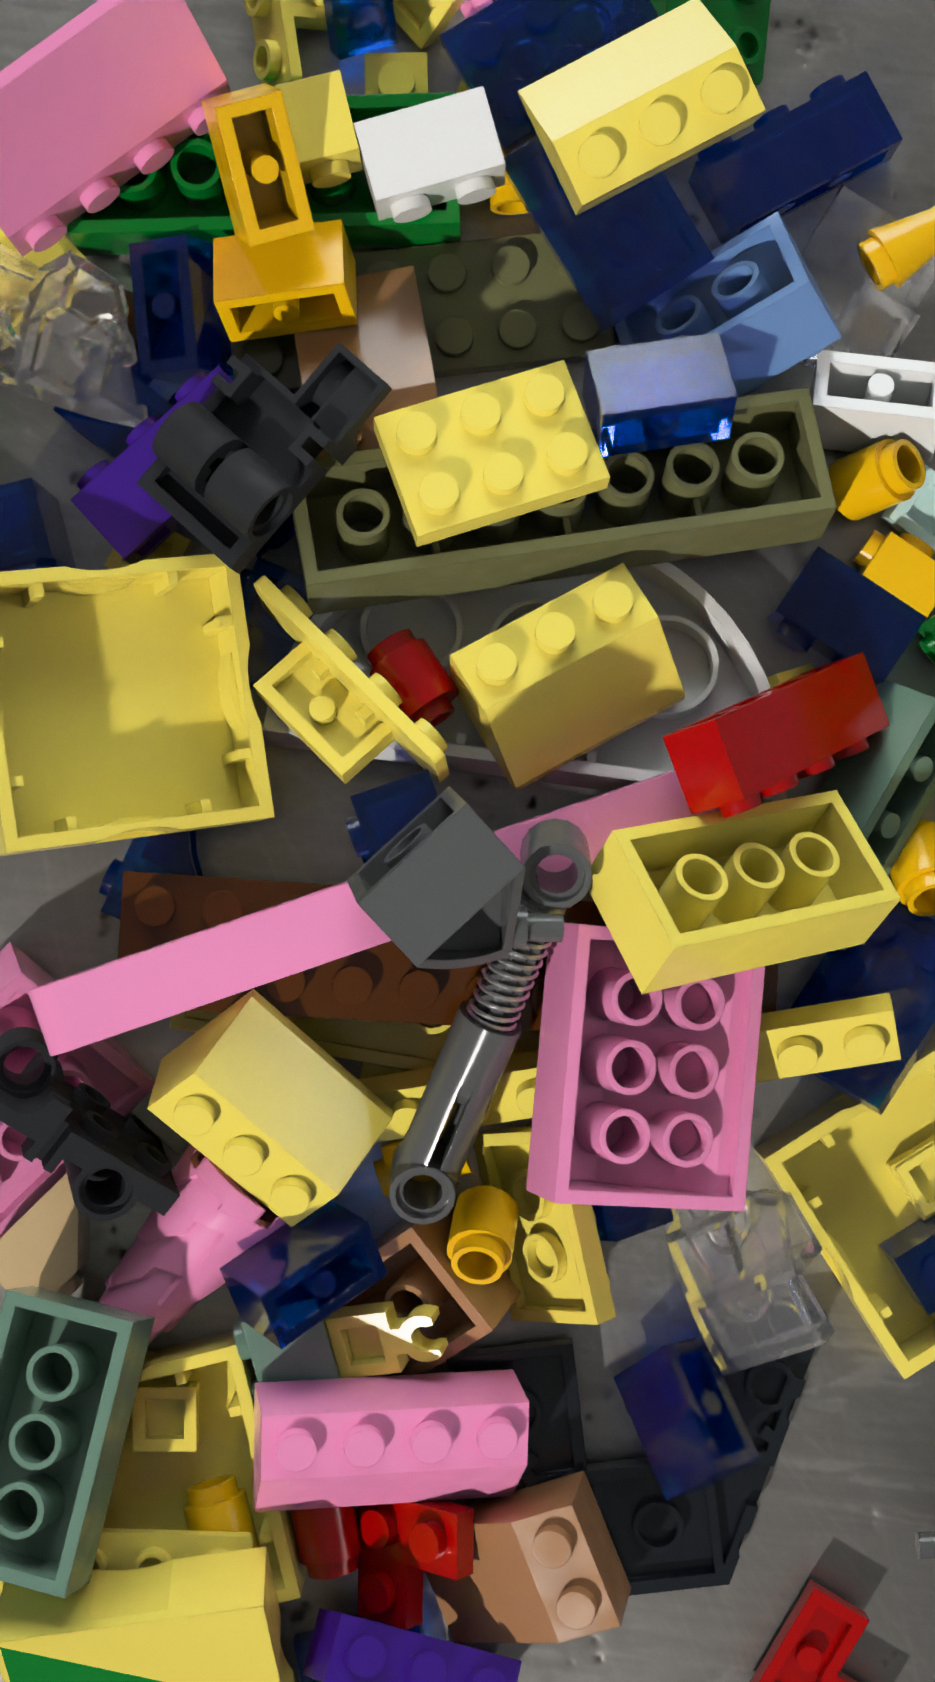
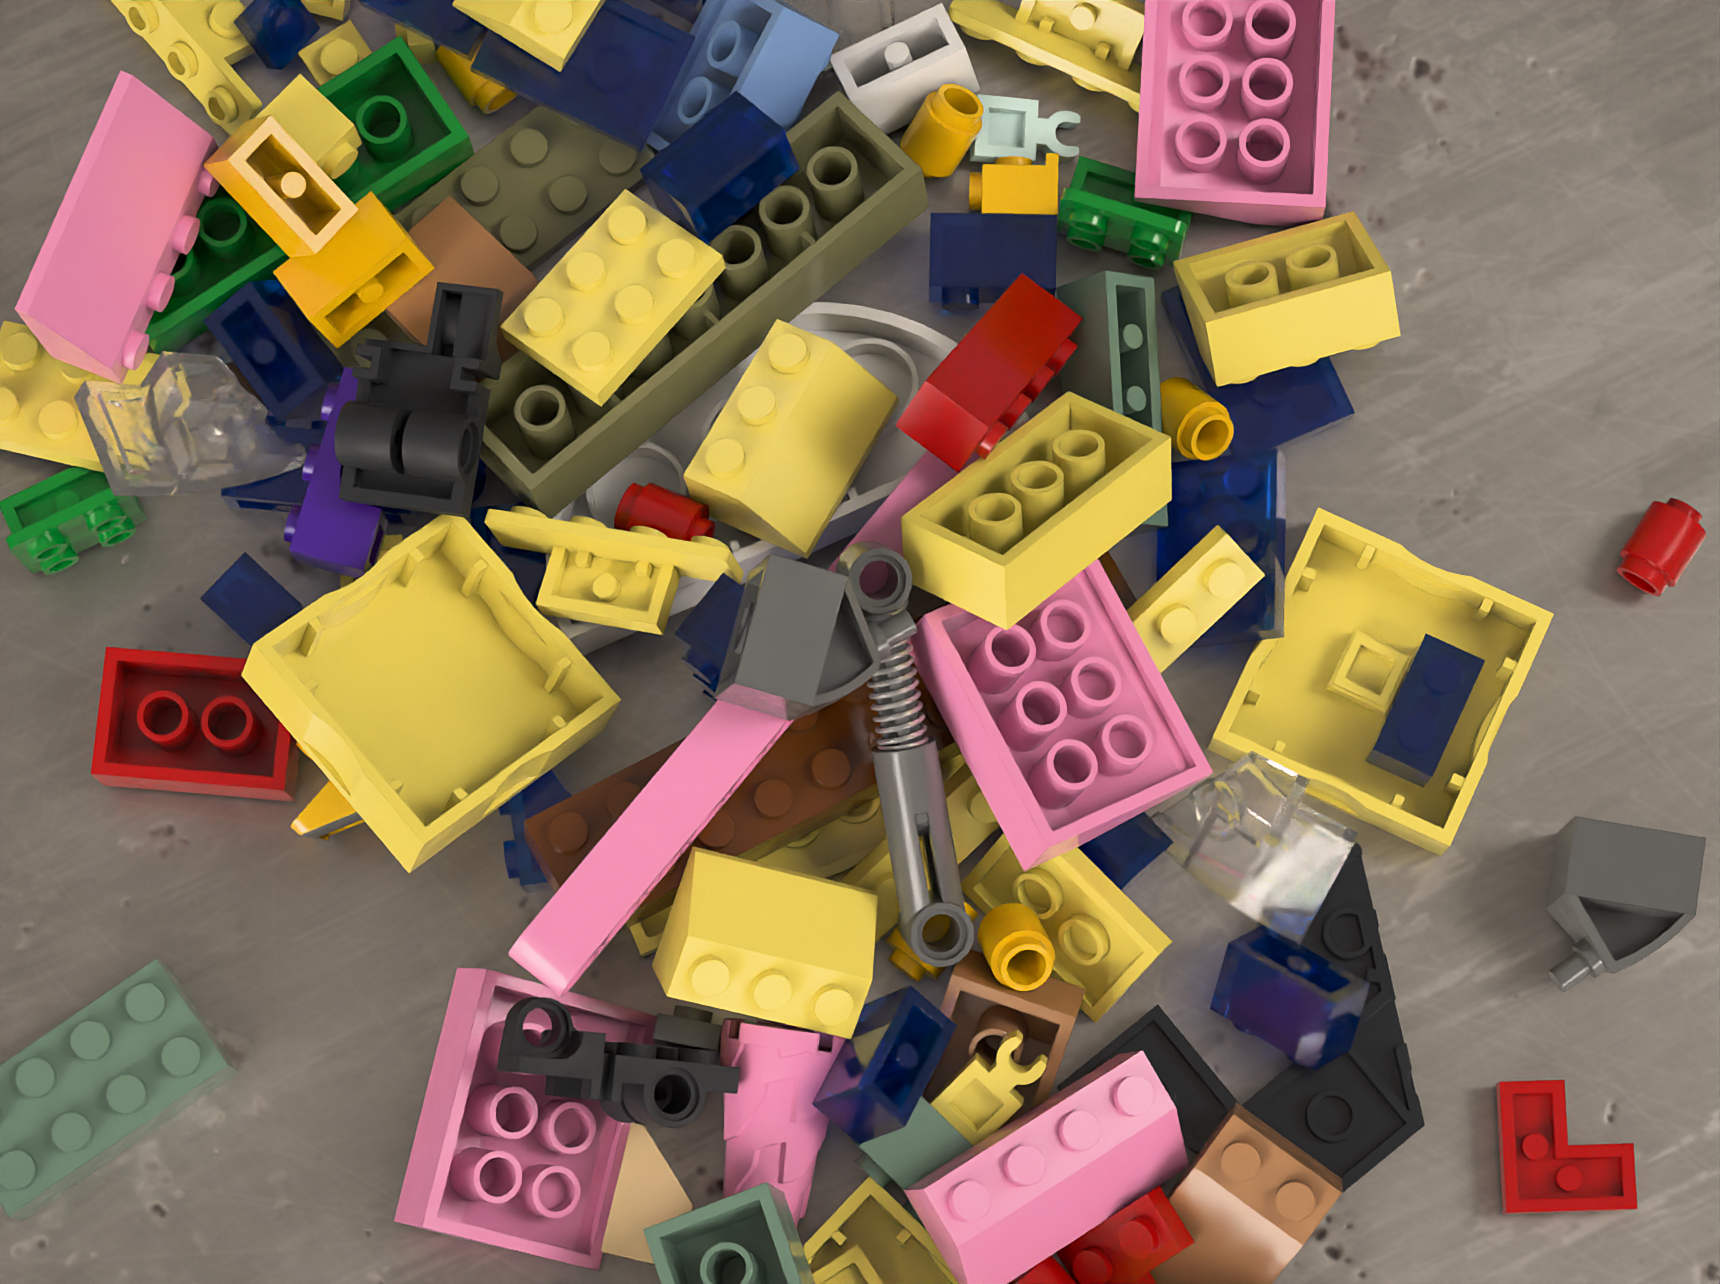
camera: 30 degrees left, 10 degrees down
white brick [353,86,506,223] -> none

